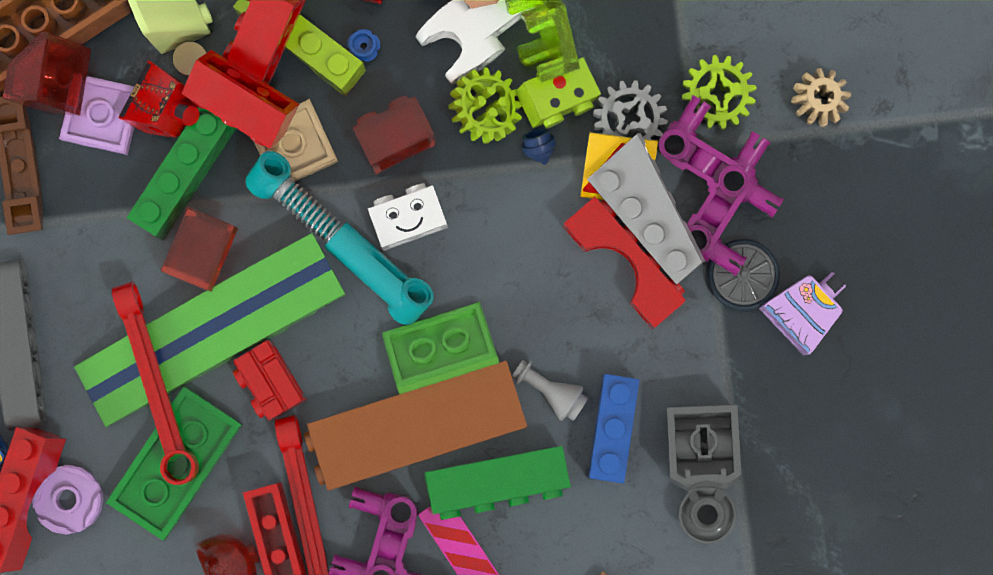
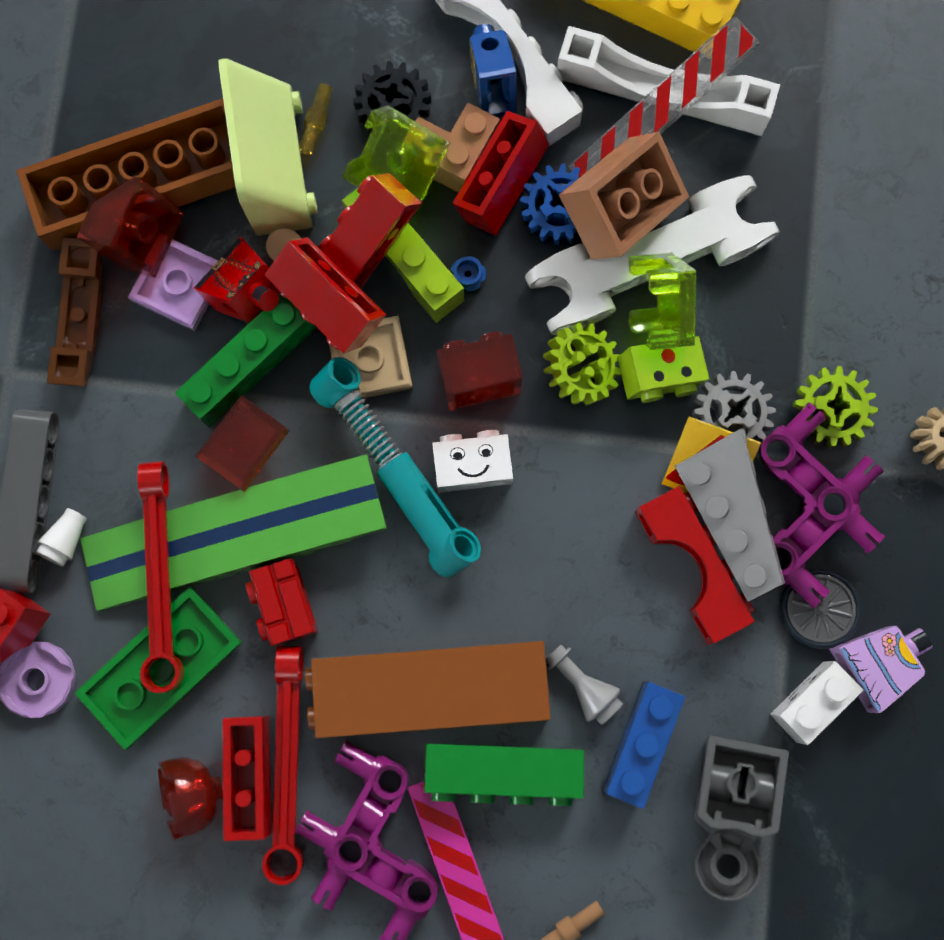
camera: 15 degrees right, 5 degrees down
bright green tile [382,302,499,394] -> none
dark blue plate [522,128,556,165] -> none
none -> white cone [36,508,87,567]
none -> white brick [770,661,863,745]

